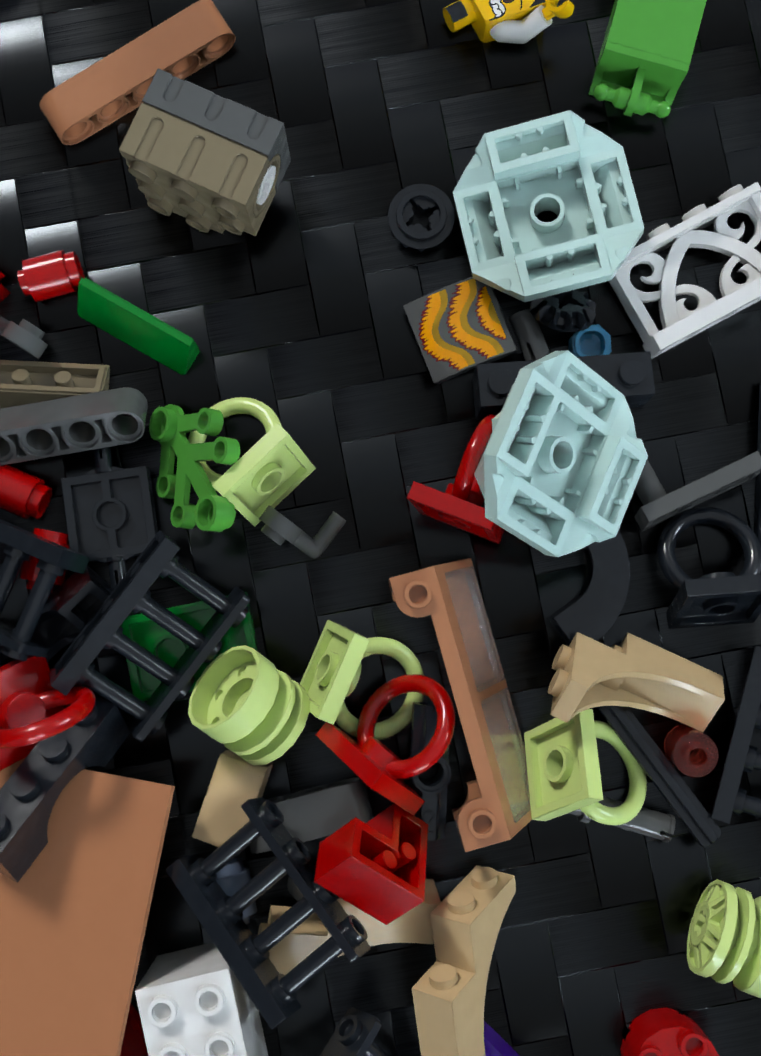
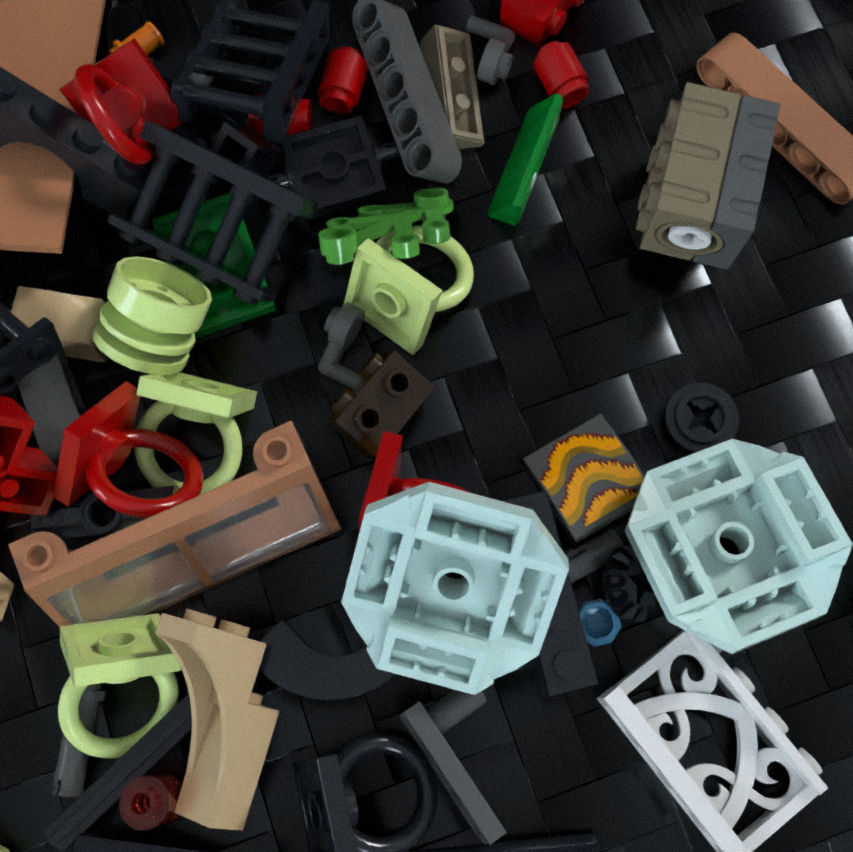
camera: 85 degrees right, 10 degrees down
none -> dark brown brick [327,350,435,458]

